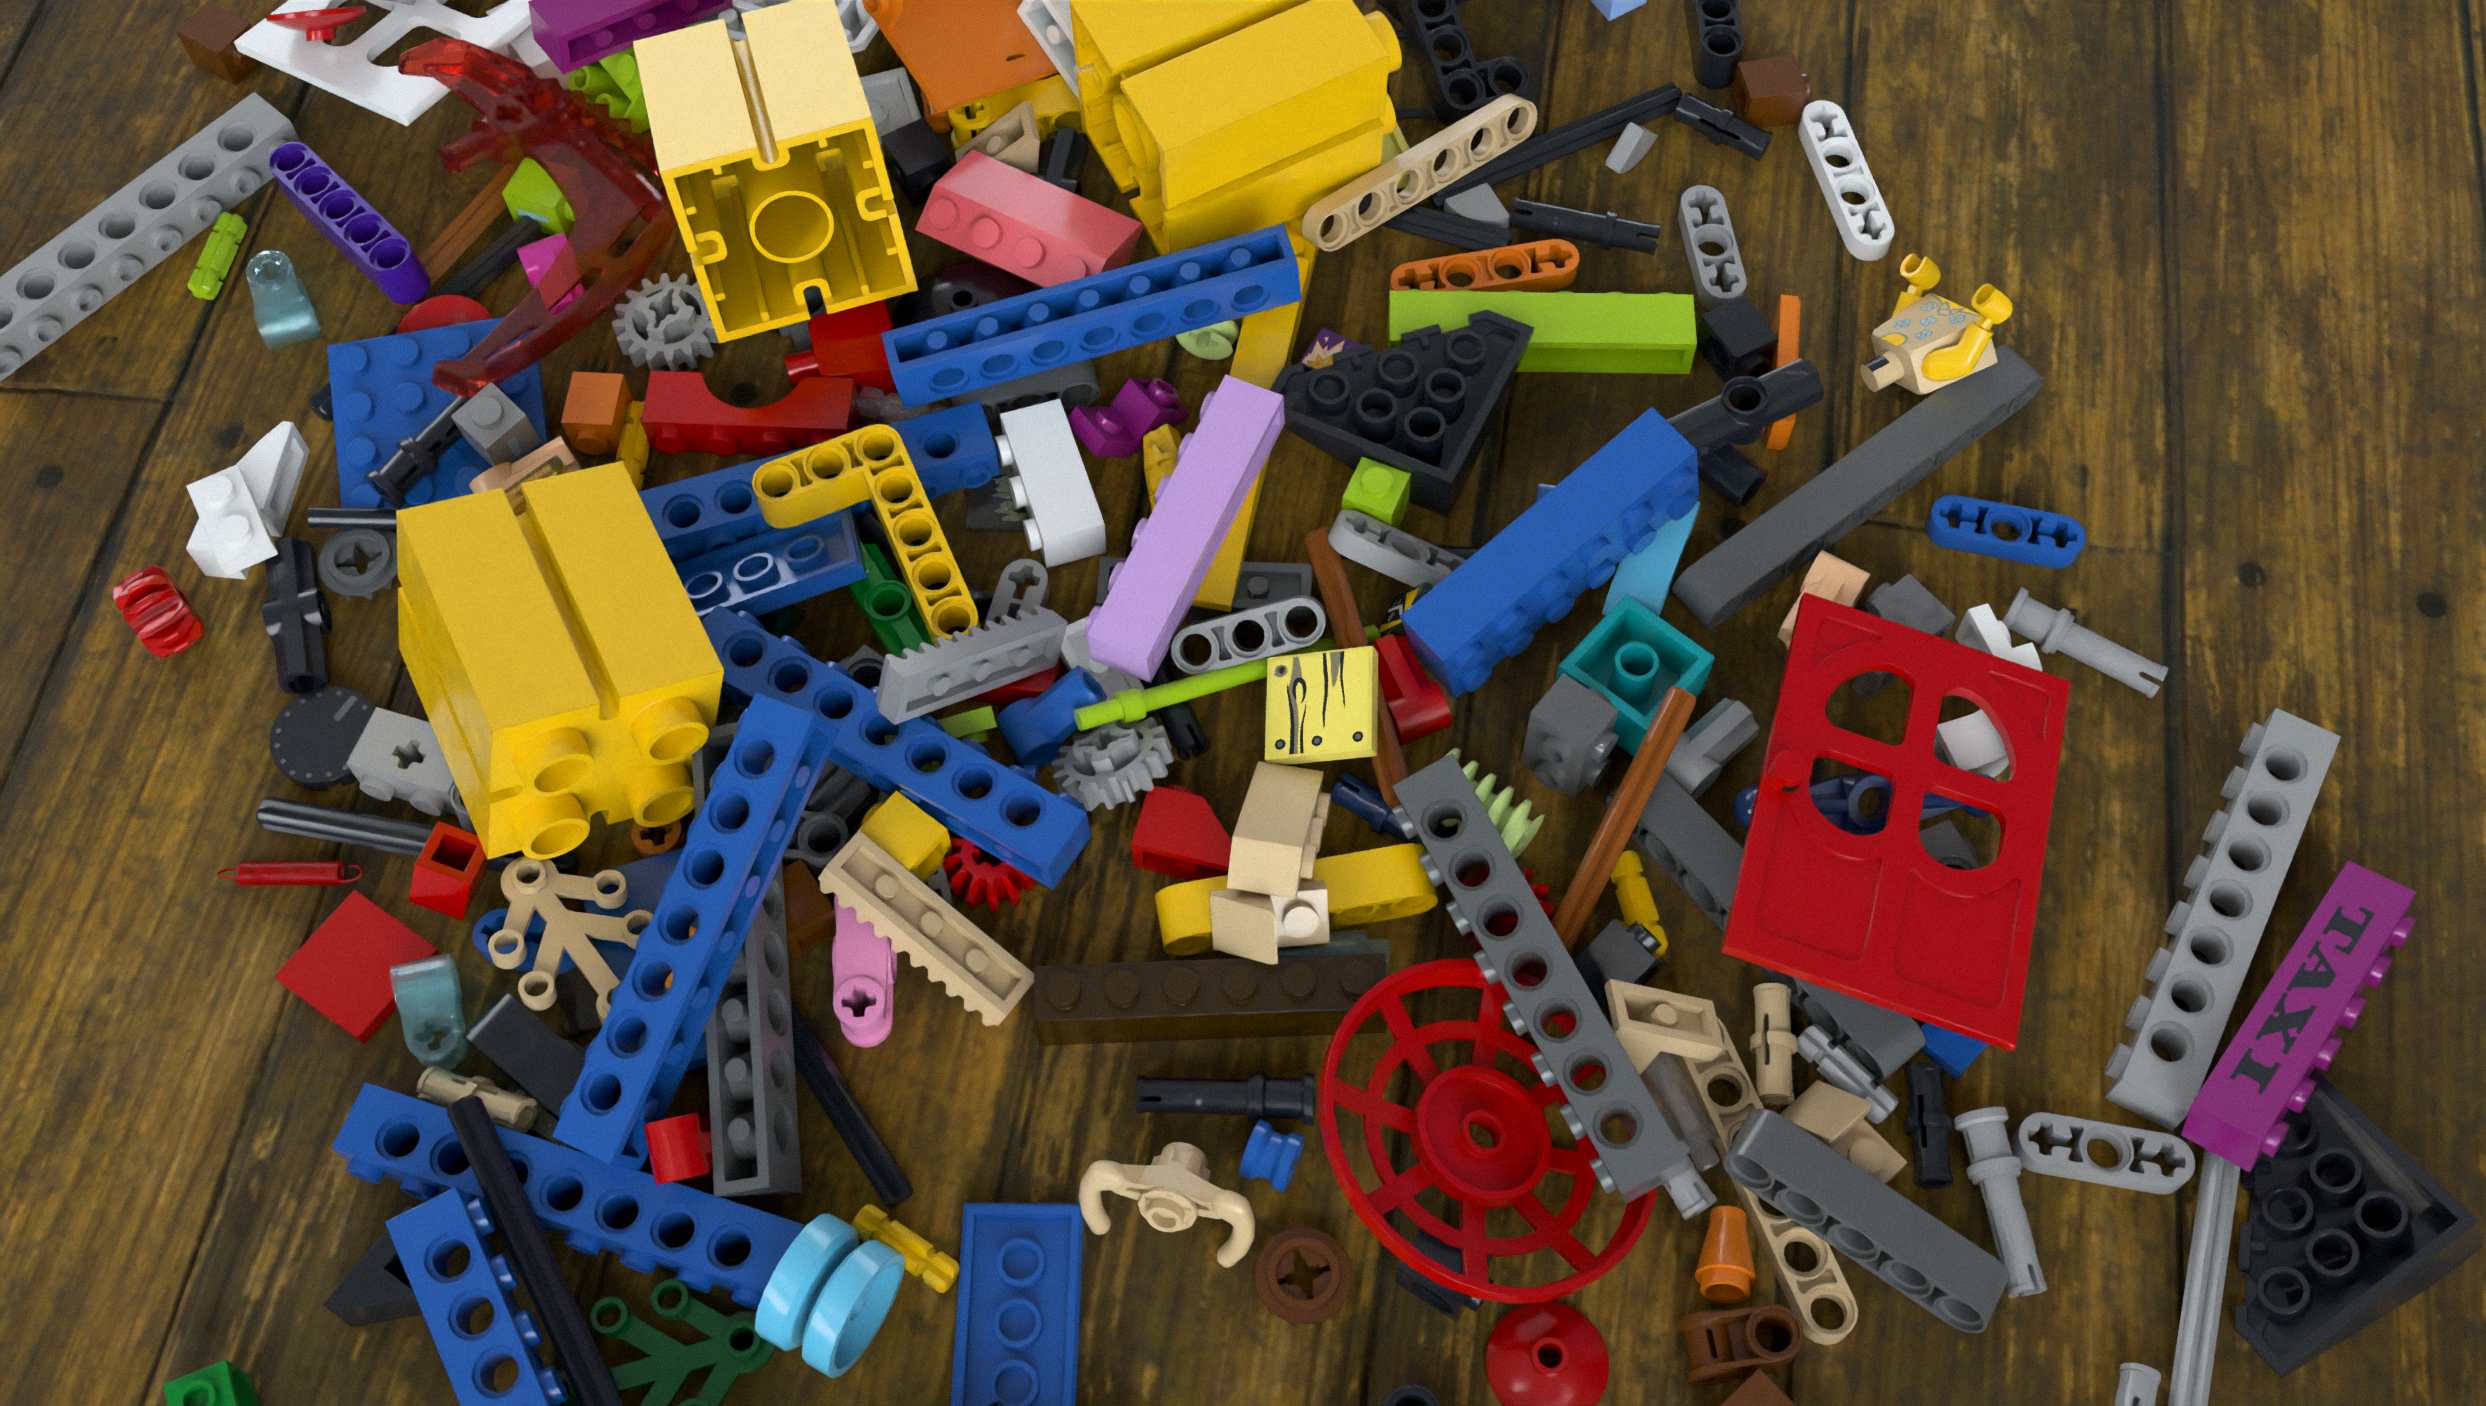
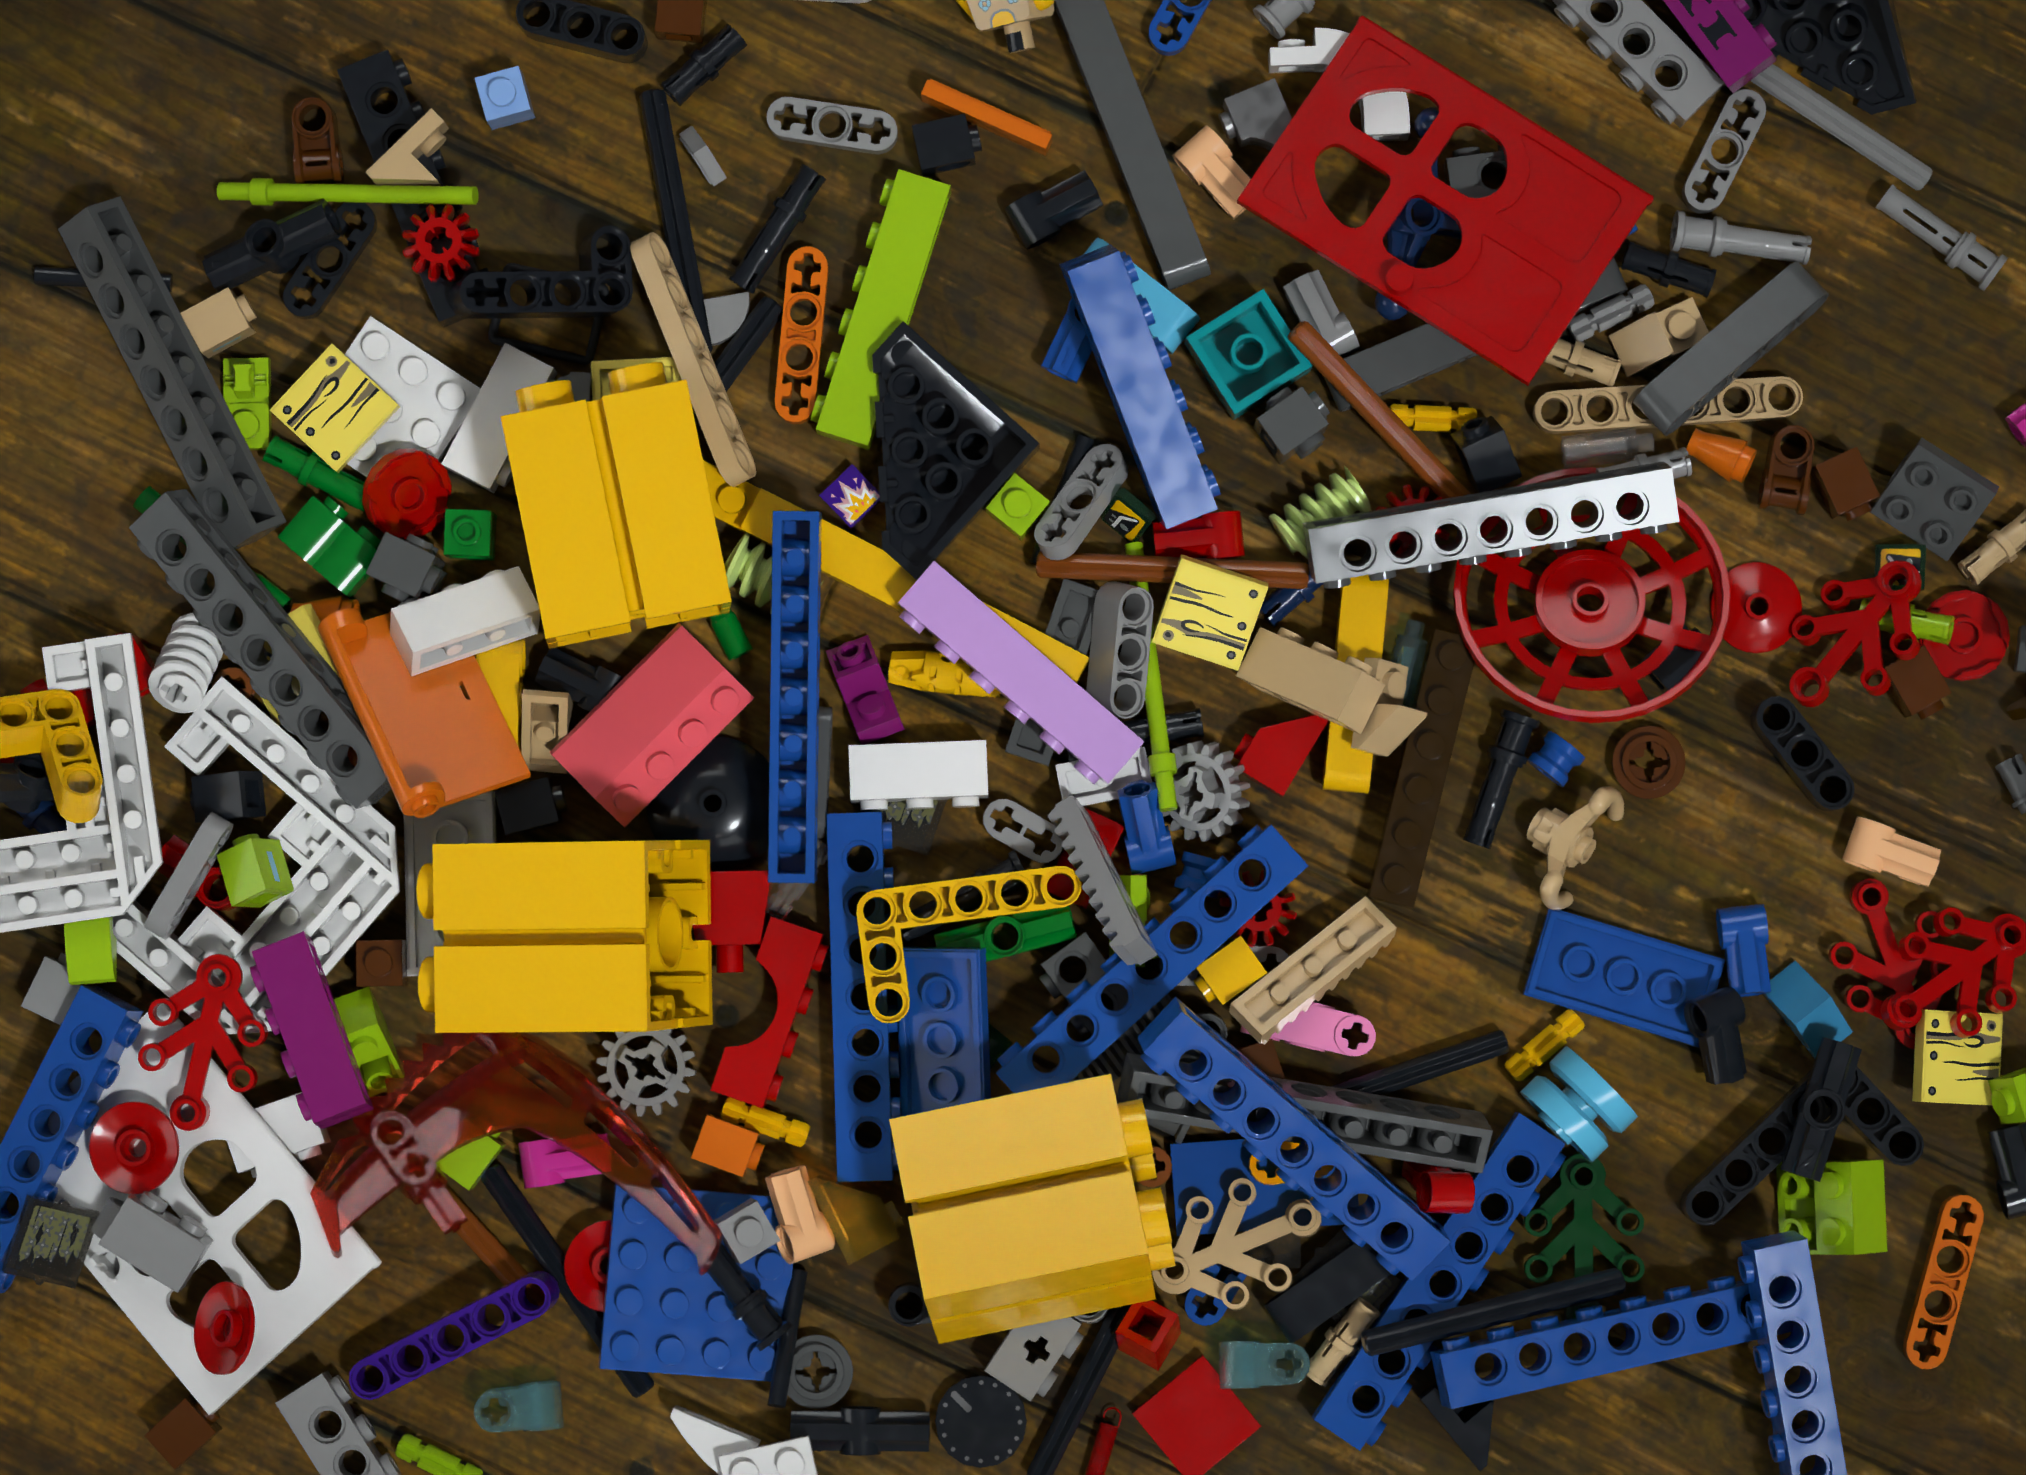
camera: 70 degrees left, 25 degrees up
tan slope [1604,979,1724,1075] -> none
black piece [1666,358,1824,458] -> none

